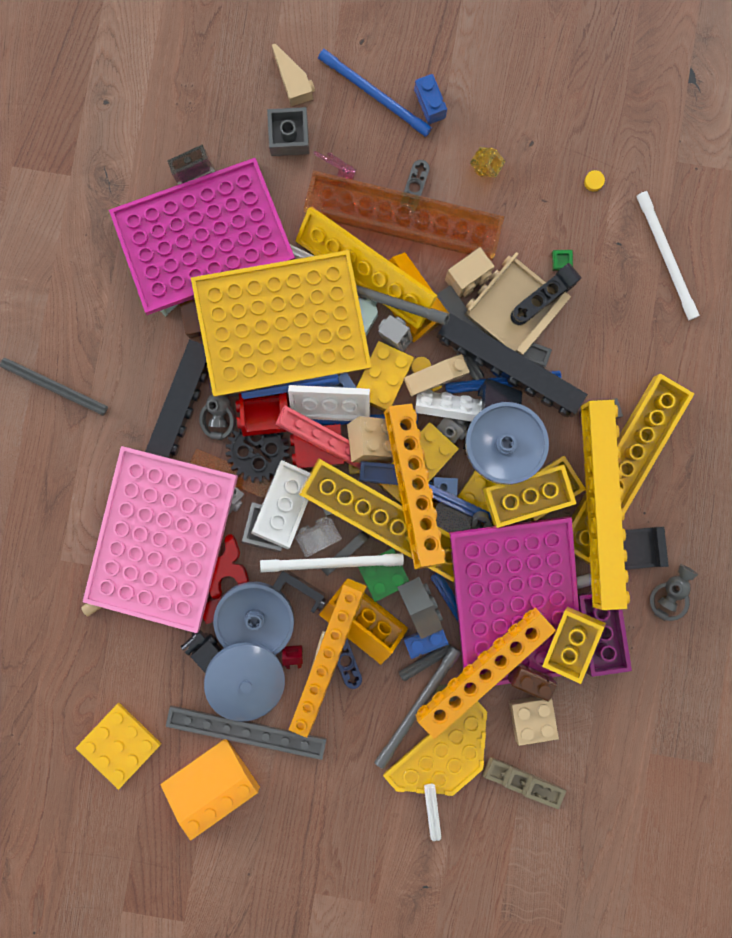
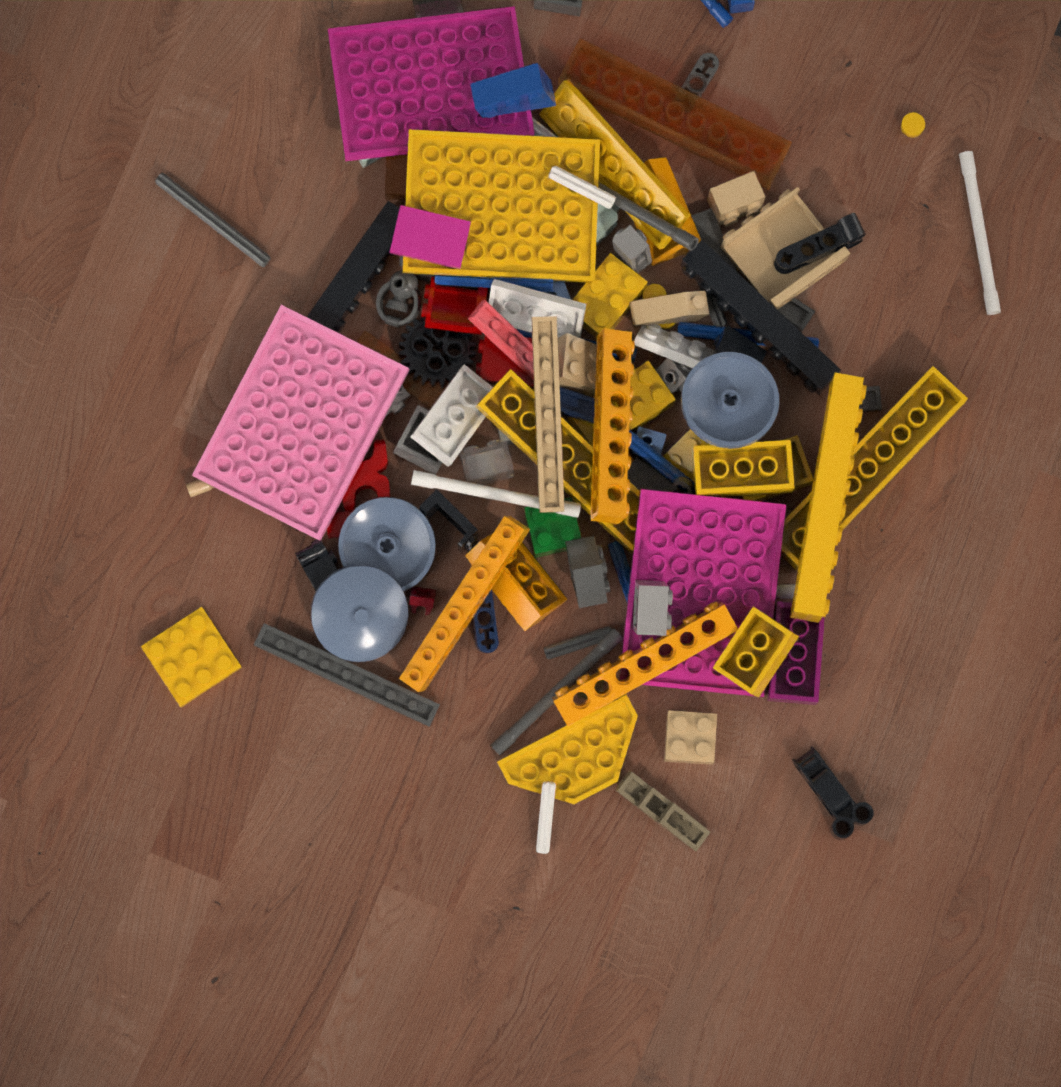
camera: 10 degrees right, 5 degrees down
light orange slope [160,739,260,841] -> none
clear pink plant [312,151,357,186] -> none
dark grey beam [321,531,370,576] -> none
blue brick [403,629,448,659] -> none
clear yellow brick [470,147,506,178] -> none
reddish brown brick [508,663,557,702] -> none
green tile [552,250,573,271] -> none
black panel [623,527,669,570] -> none
dark grey piece [650,564,699,621] -> none
none -> dark pink tile [390,205,471,269]
none -> blue wedge [470,63,556,118]
none -> tan plate [531,316,565,513]
none -> white axle [549,166,616,209]
none -> light grey brick [633,580,673,636]
none -> black piece [792,746,874,840]

